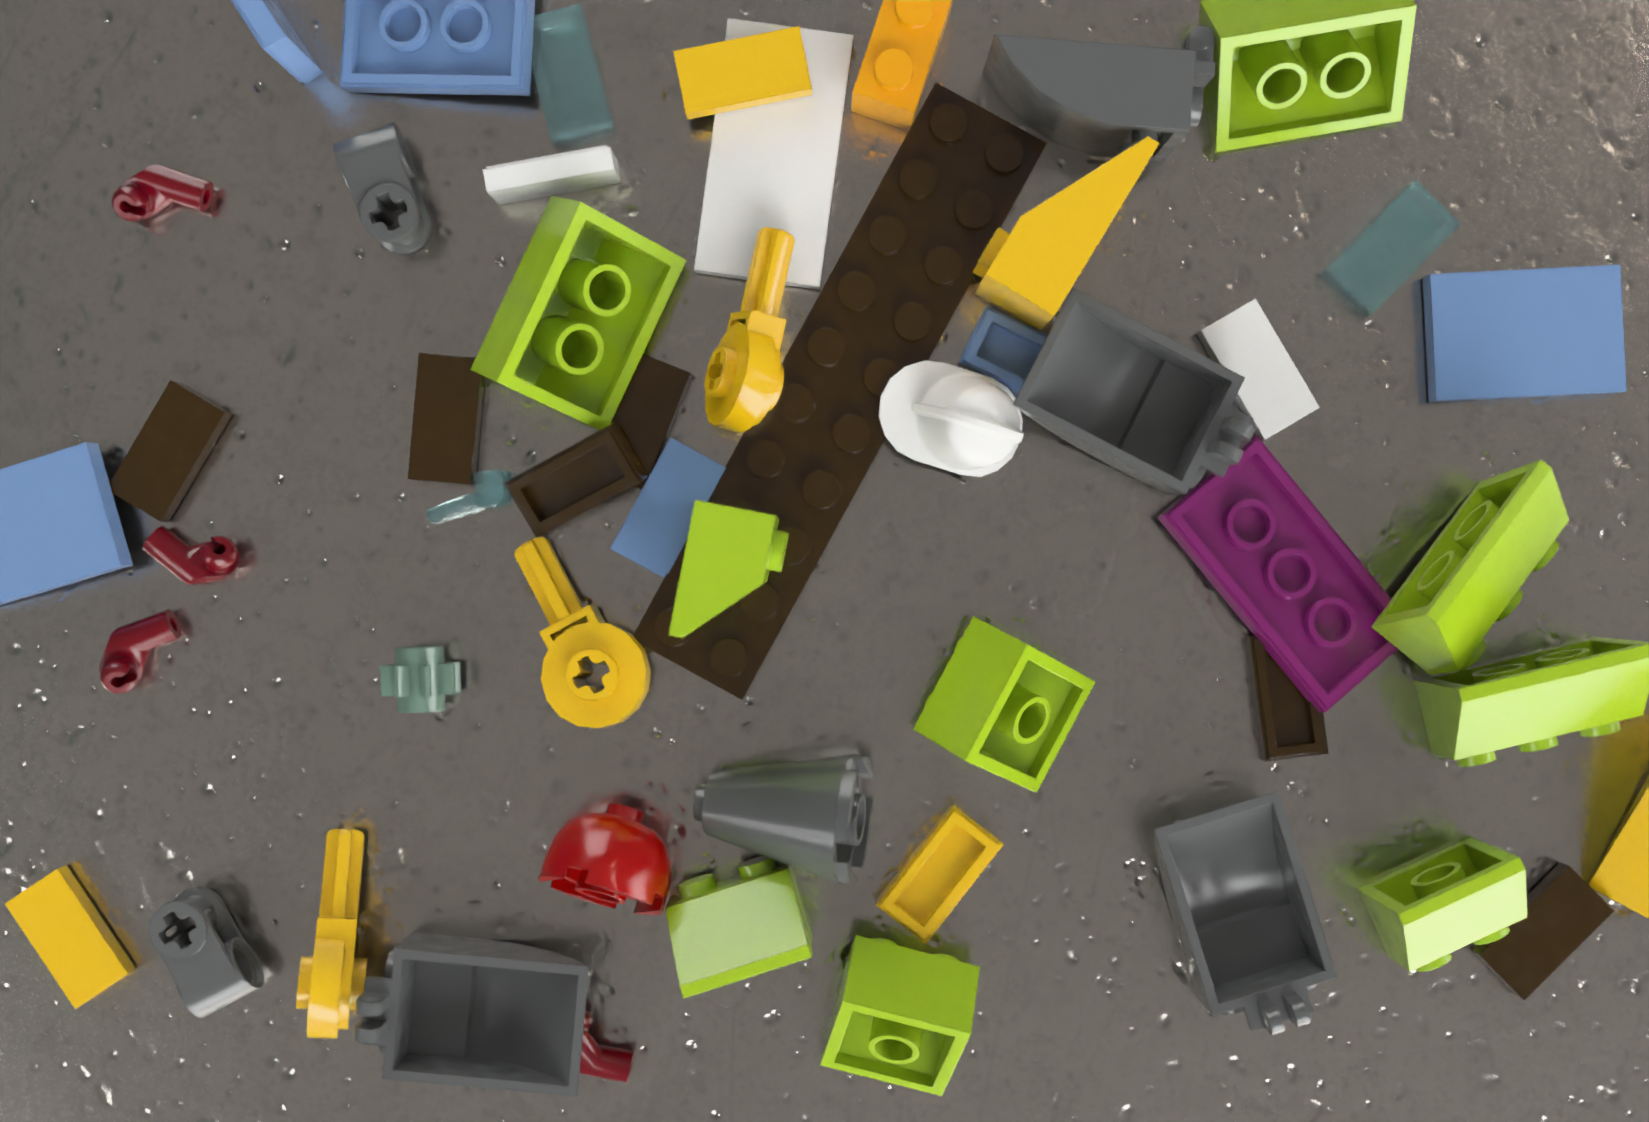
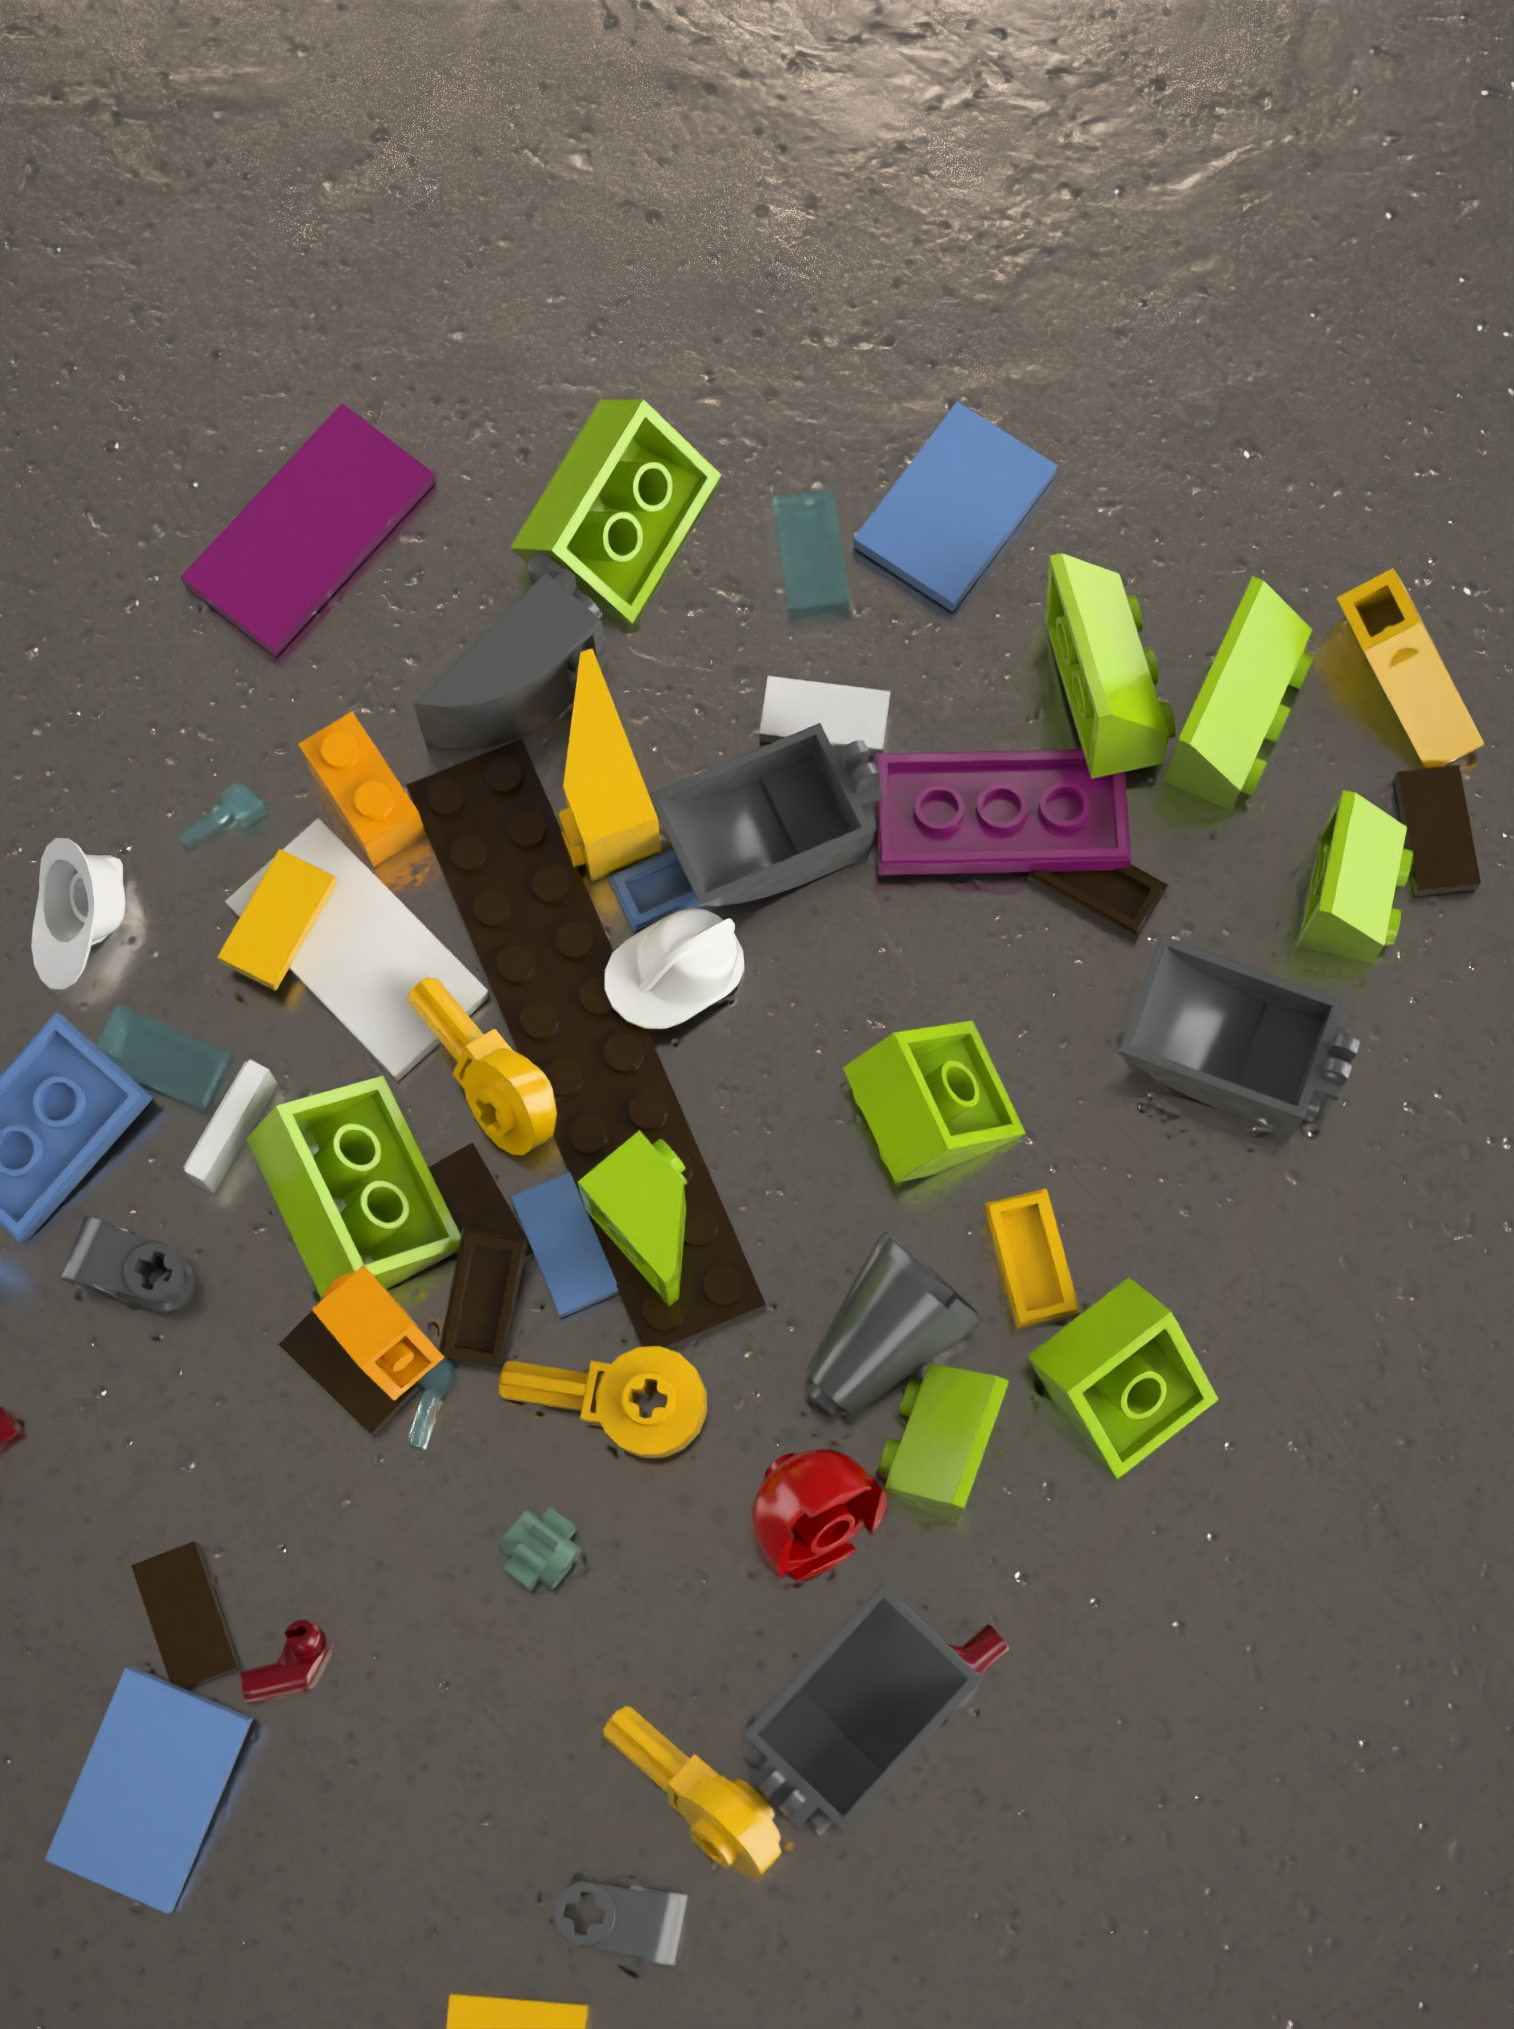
camera: 50 degrees left, 15 degrees down
dark red arm [99,609,181,694] -> none
none -> light orange brick [312,1265,445,1401]

